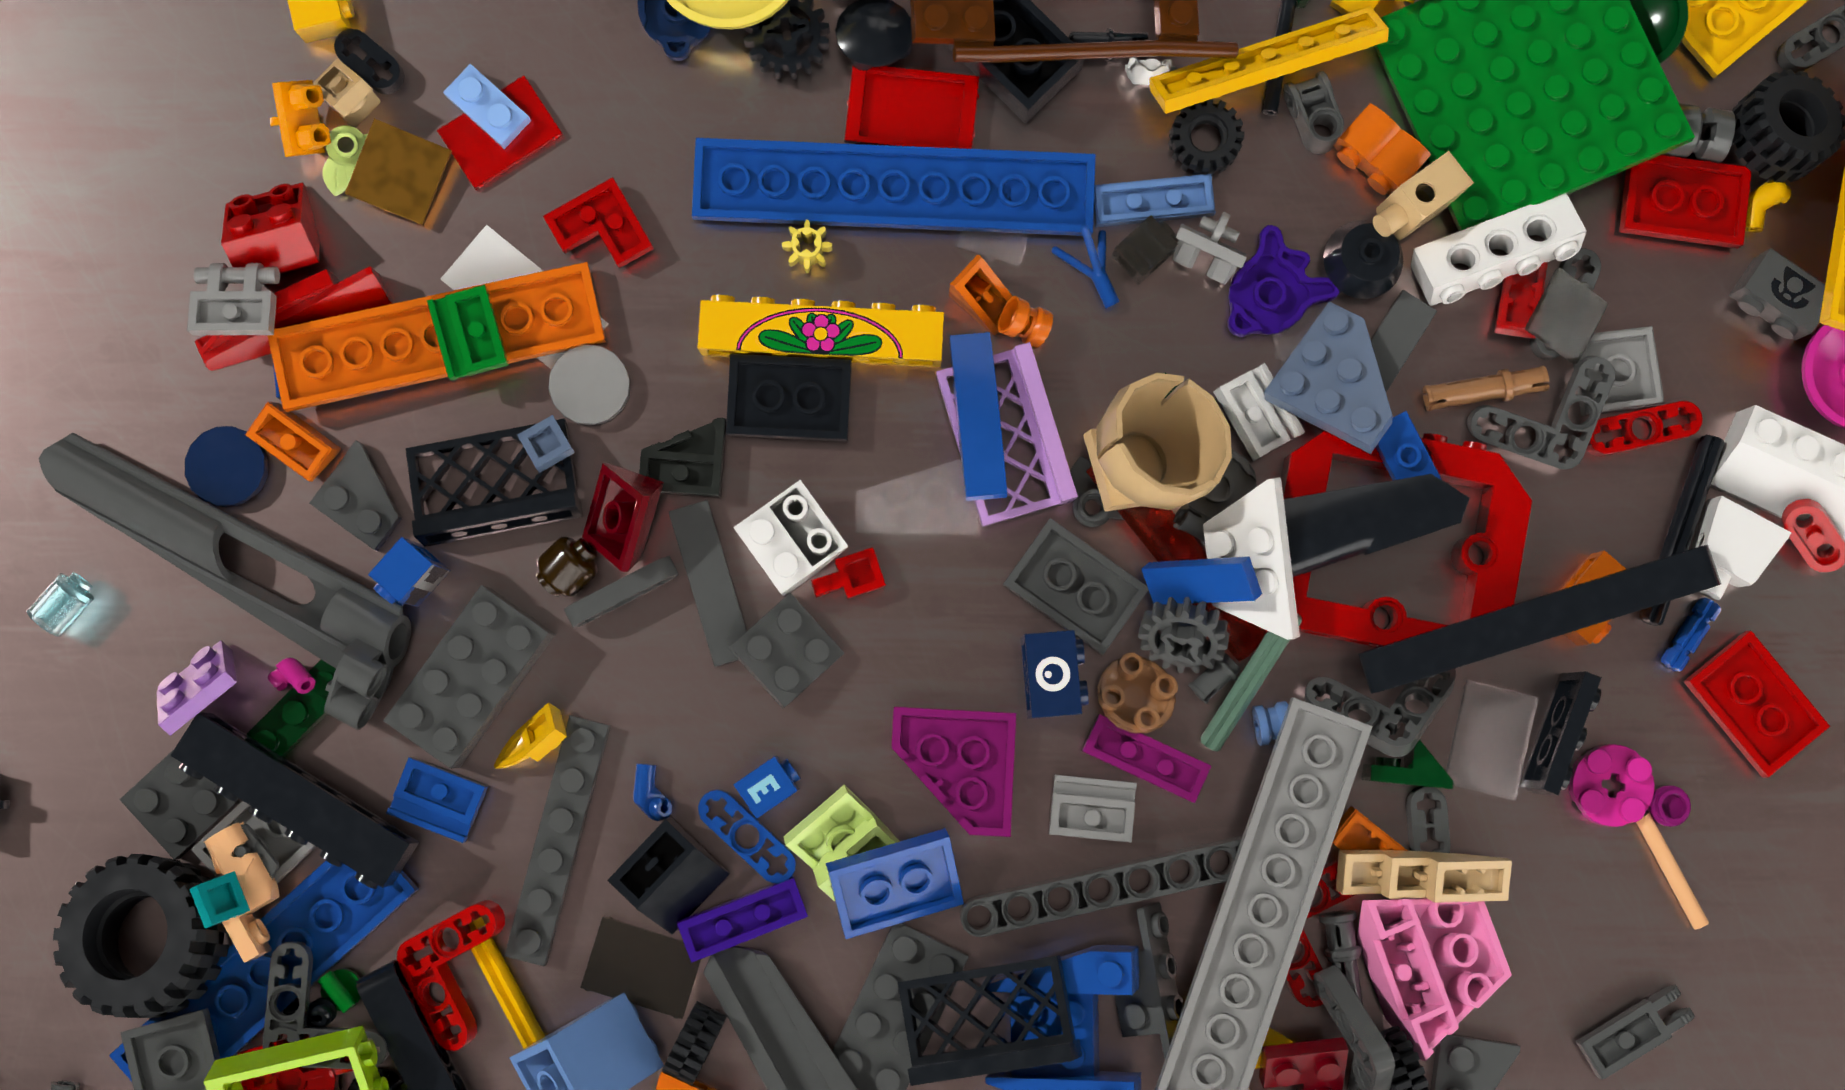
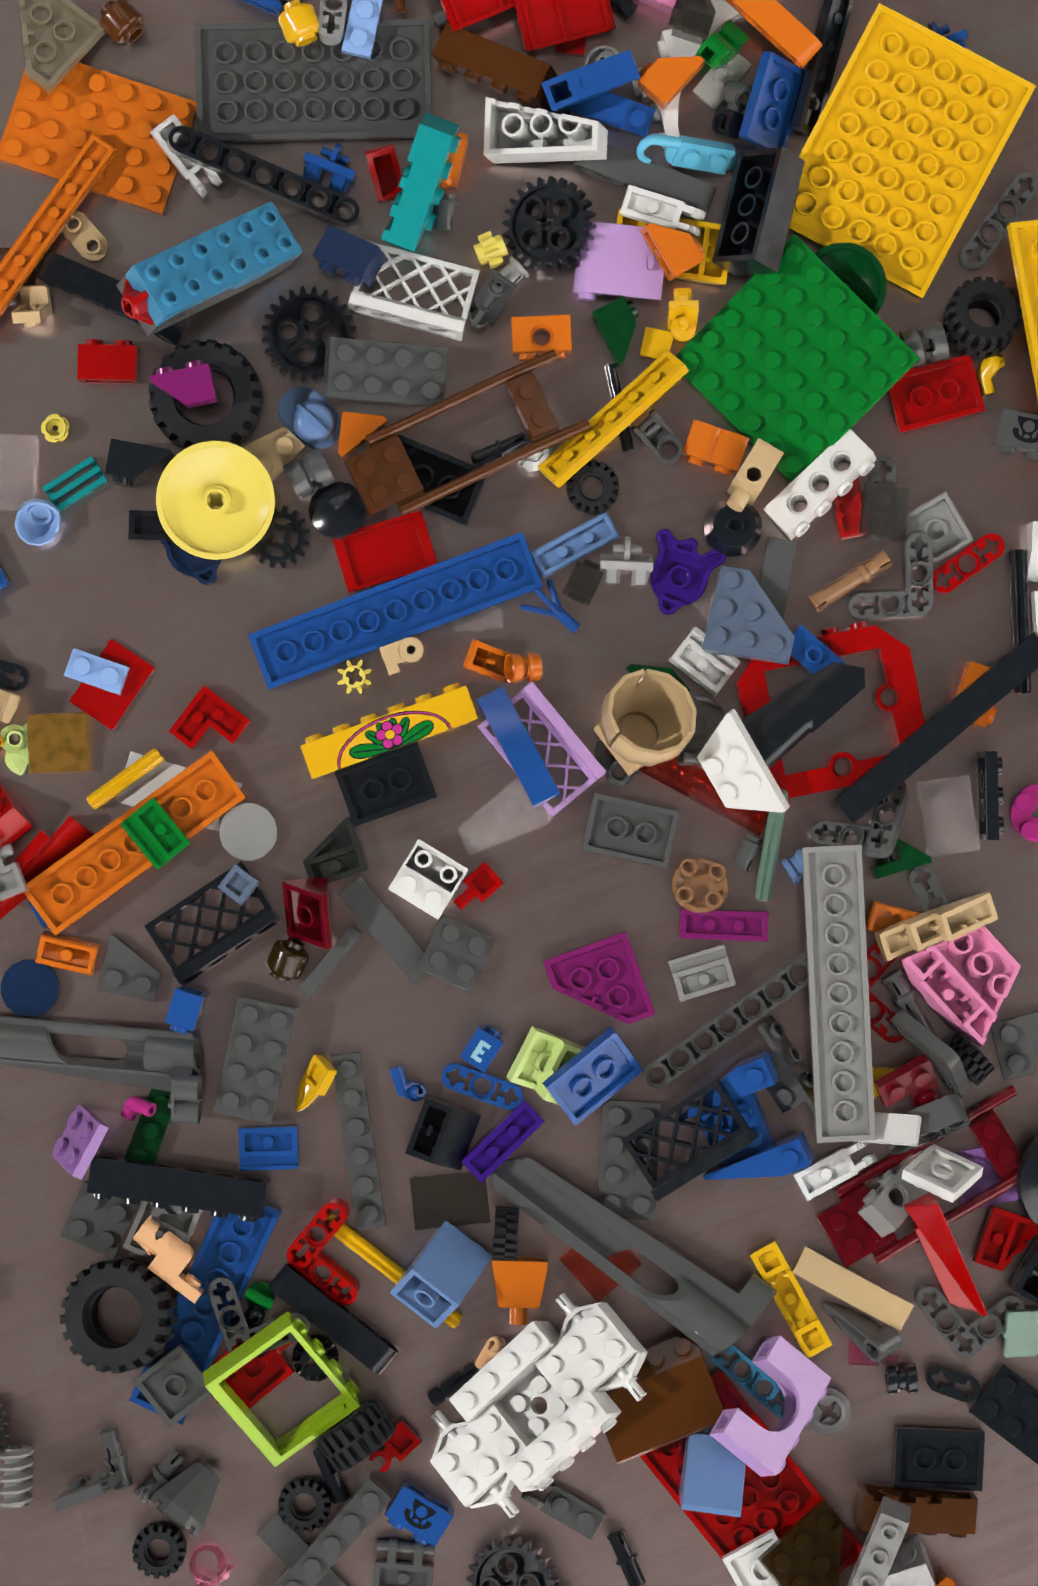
camera: 15 degrees left, 5 degrees up
teal plate [189,871,250,929] -> none
dark blue brick [1020,630,1089,719] -> none
dark grey gear [1138,597,1230,673] -> none
blue tile [1141,556,1262,605] -> none
none -> yellow axle [86,749,164,809]
none -> tan leg [379,637,424,677]

